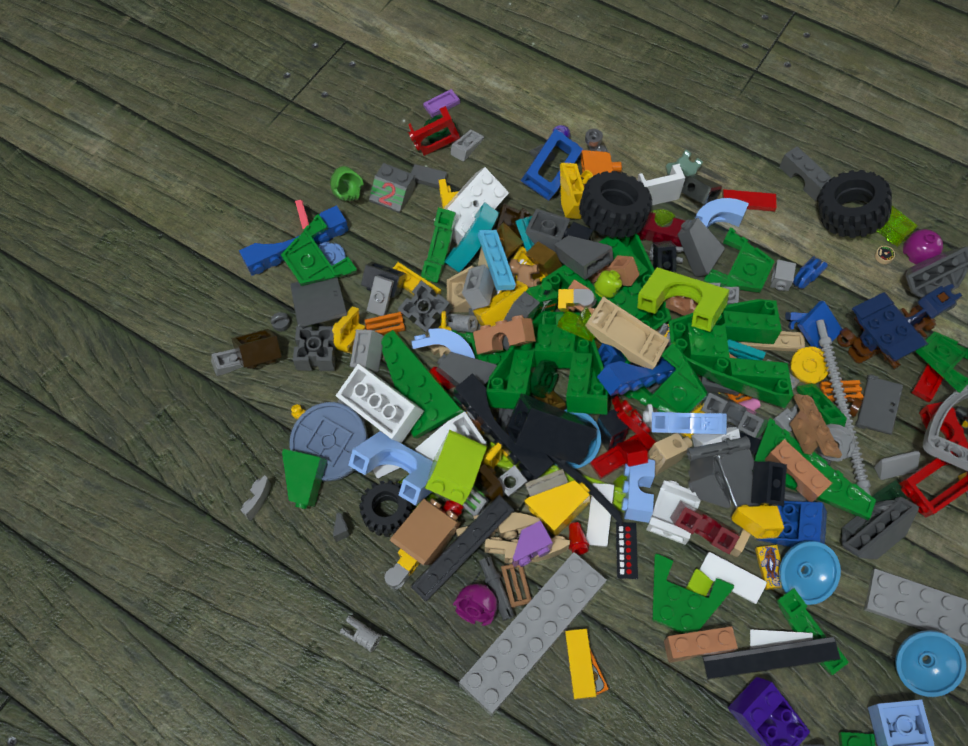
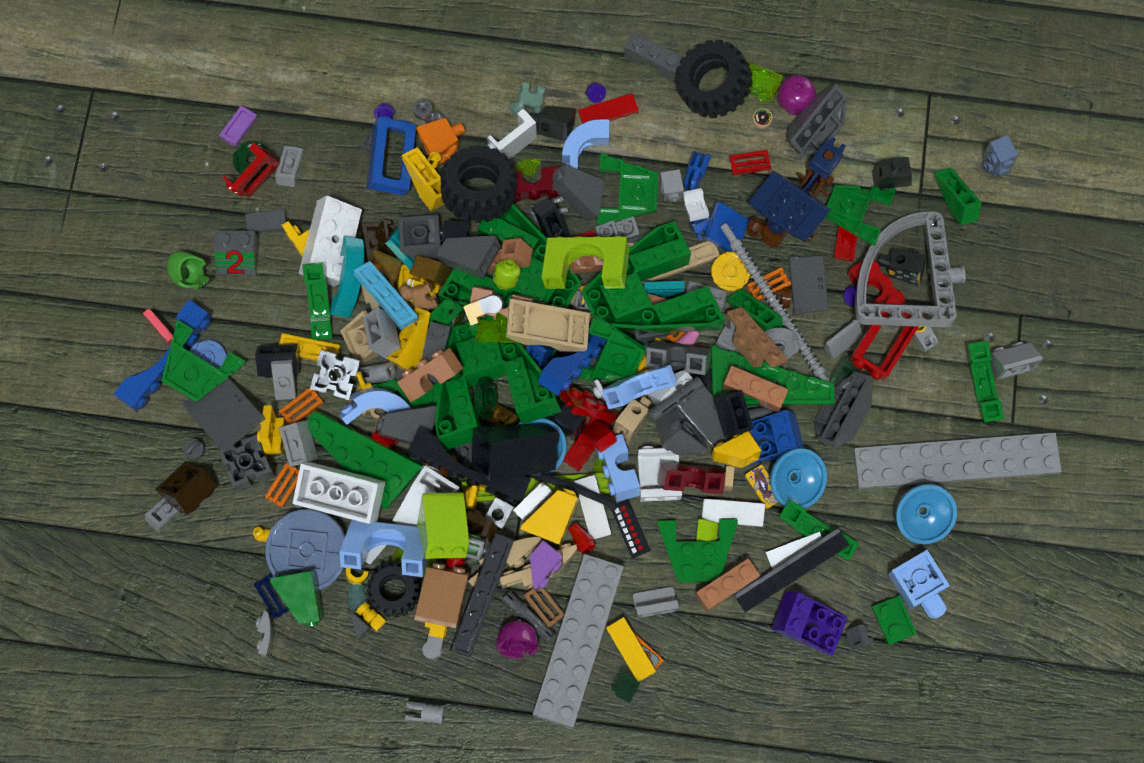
camera: 25 degrees left, 10 degrees up
none -> clear blue tile [254,573,290,620]
none -> orange tile [265,463,299,508]
none -> piece [345,568,386,631]
none -> dark purple tile [585,82,606,103]
none -> clear green panel [611,673,640,704]
none -> light grey panel [633,587,679,619]
none -> white bracket [683,188,709,222]
none -> red tile [729,150,771,176]
none -> dark purple tile [843,286,856,307]

